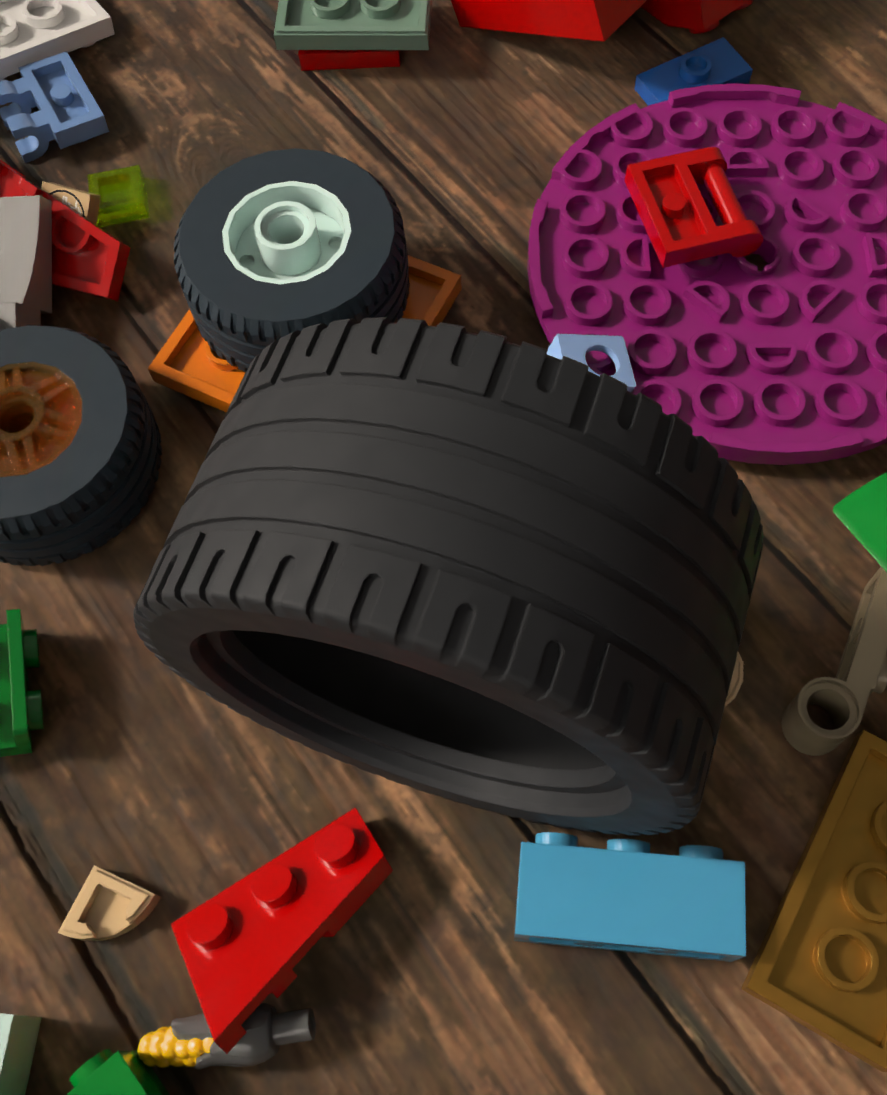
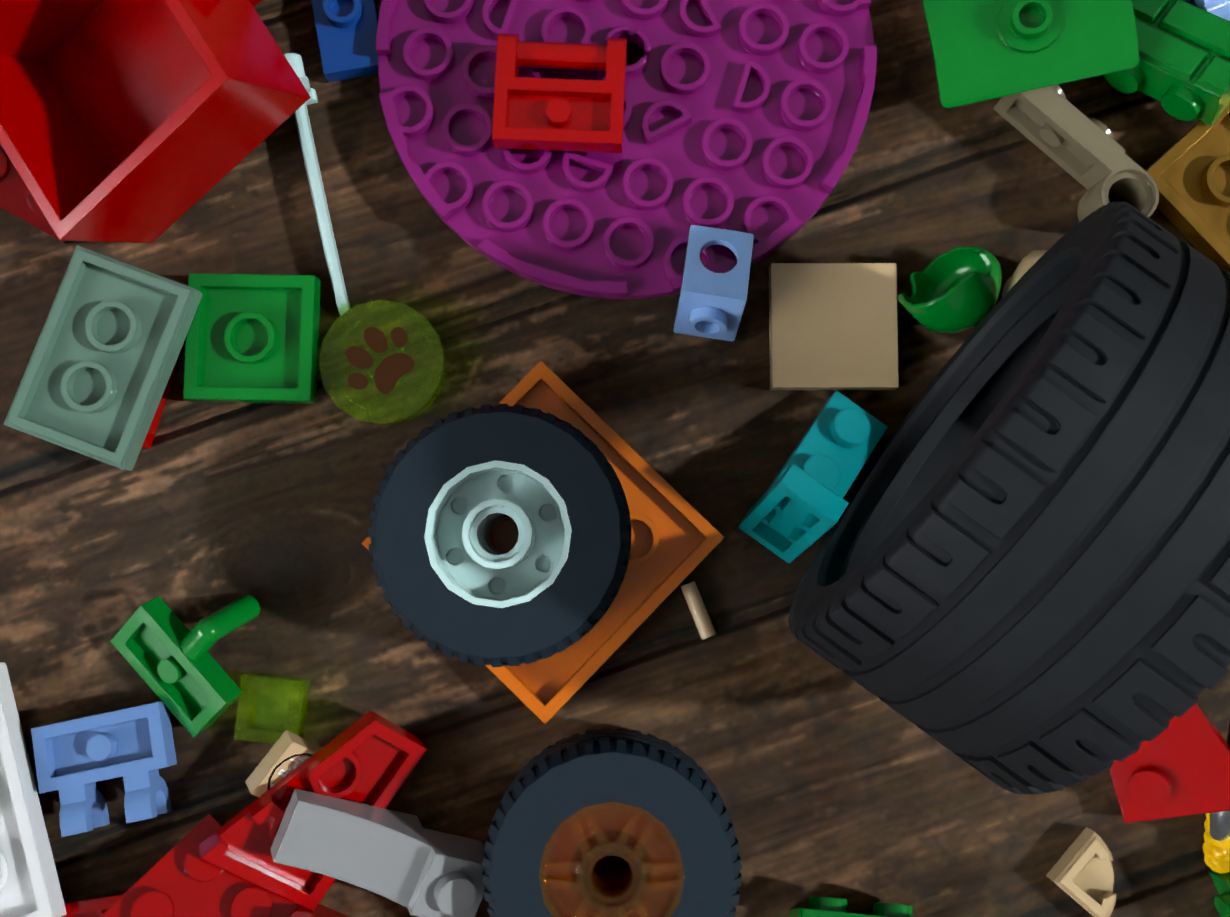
camera: 75 degrees left, 20 degrees up
none -> green plate [110,595,260,738]
none -> green plate [183,273,321,404]
none -> light aqua sword [284,53,351,317]
none -> clear neon green tile [319,300,446,425]

